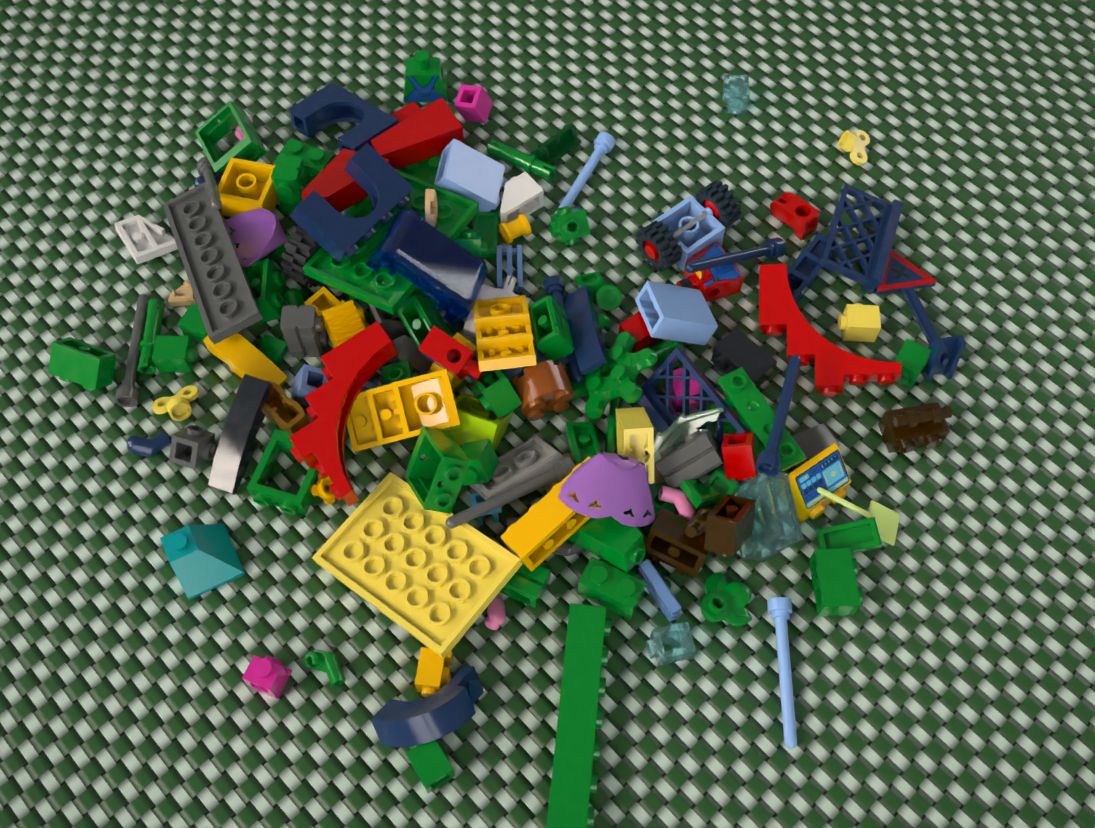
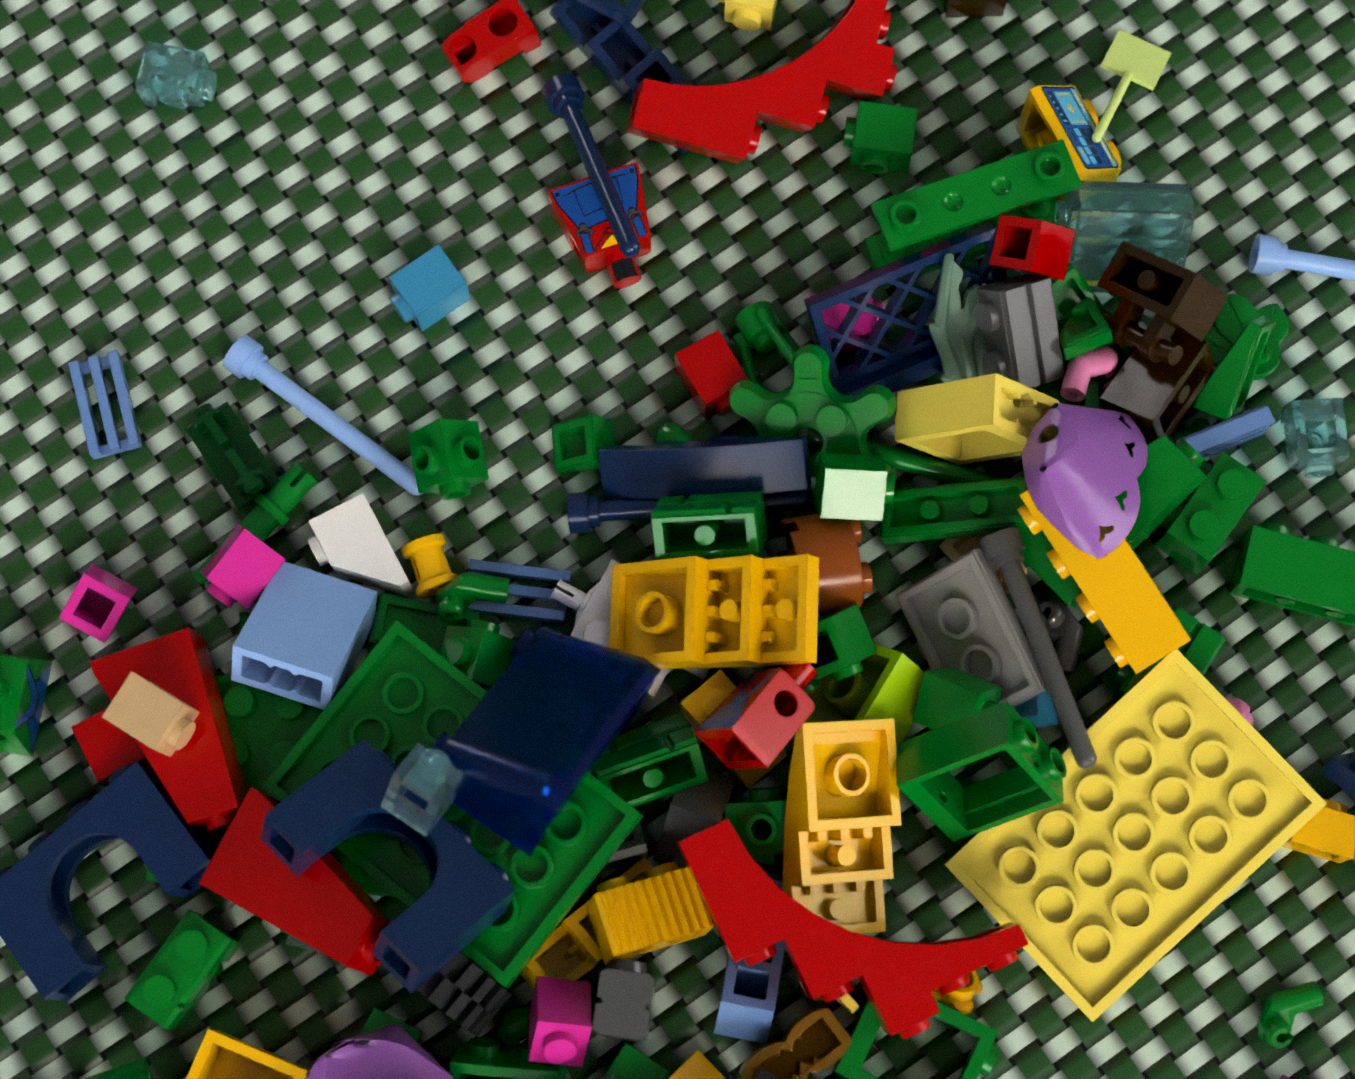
camera: 80 degrees left, 15 degrees up
green brick [271,155,309,212] -> none
tan tile [425,189,438,227] -> none
green tile [595,284,622,311] -> none
brick [635,180,742,272] -> none
light blue brick [635,280,718,345] -> none
black brick [711,328,777,389] -> none
dark blue piece [755,355,801,476] -> none
dark grey slope [789,423,840,470] -> none
green brick [809,548,863,617] -> none
green tile [816,517,882,554] -> none
none -> medium blue tile [68,350,143,460]
none -> tan brick [102,671,200,757]
none -> dark pink brick [201,524,286,609]
none -> clear light blue brick [380,743,464,837]
none -> dark azure brick [389,244,471,332]
none -> green arm [435,572,510,623]
none -> dark pink brick [528,976,592,1067]
none -> brick [814,453,894,521]
none -> green brick [843,101,918,174]
none -> green slope [1192,315,1274,420]

